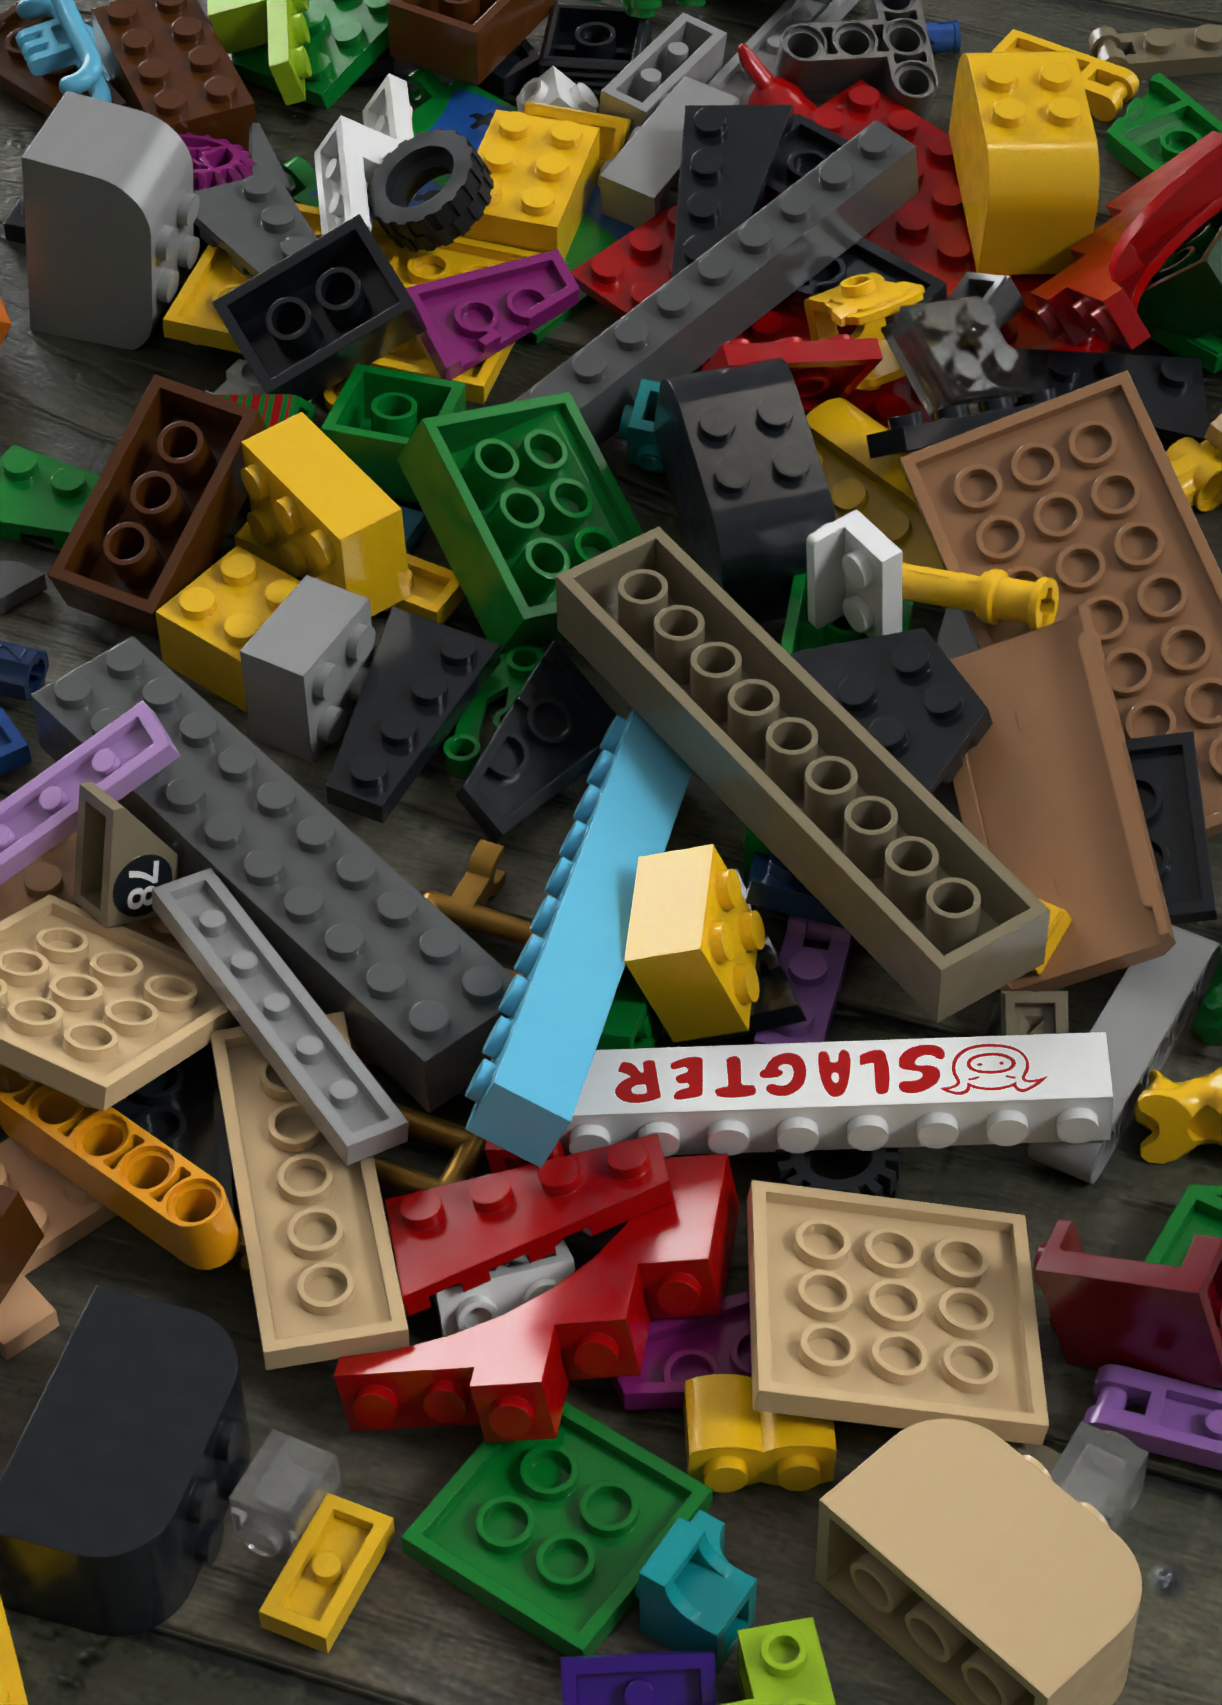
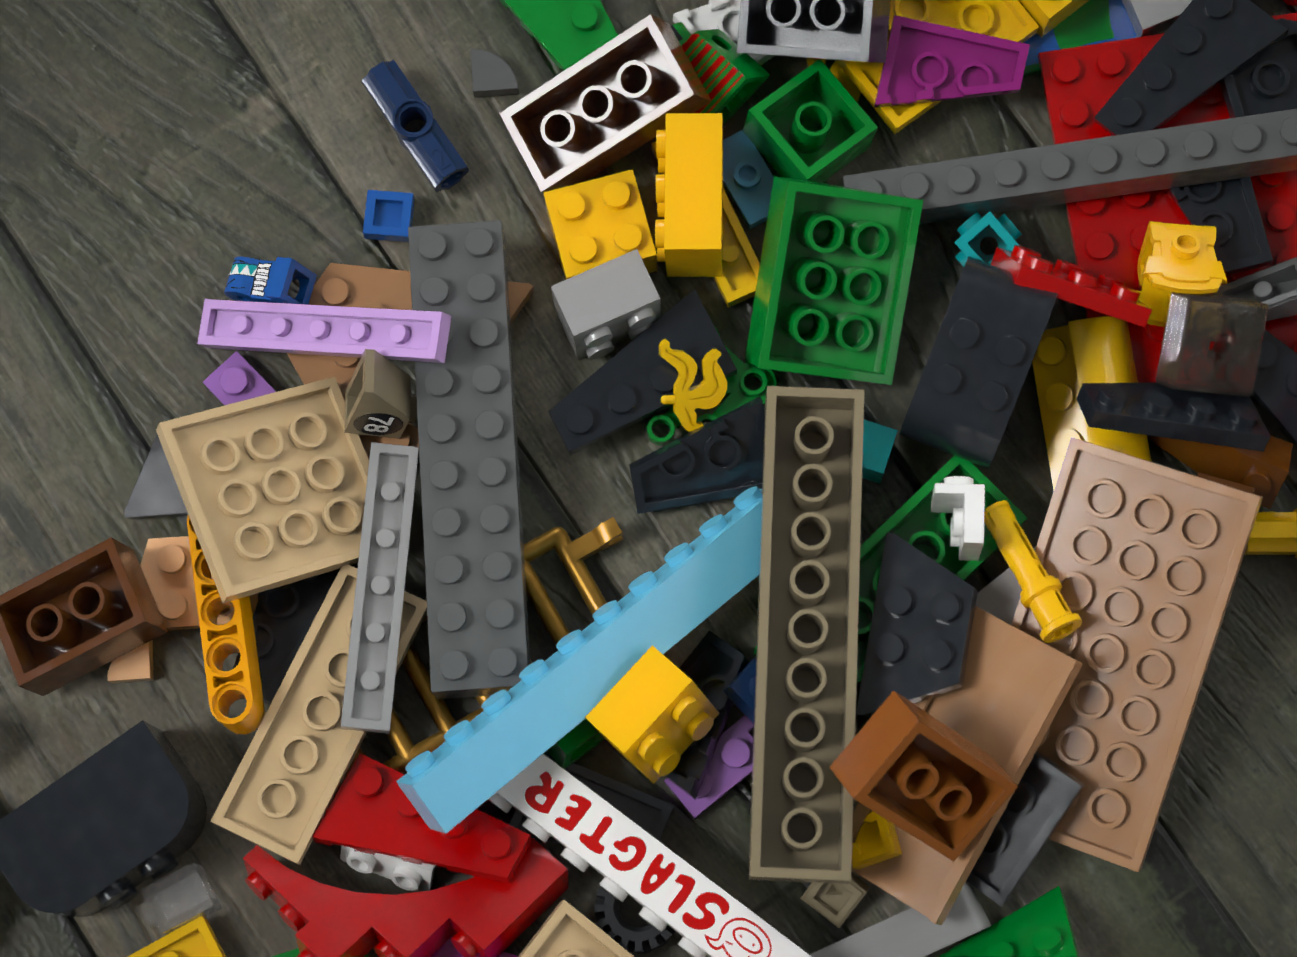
camera: 40 degrees right, 30 degrees up
none -> yellow piece [659,338,727,432]
none -> dark orange brick [829,690,1018,862]

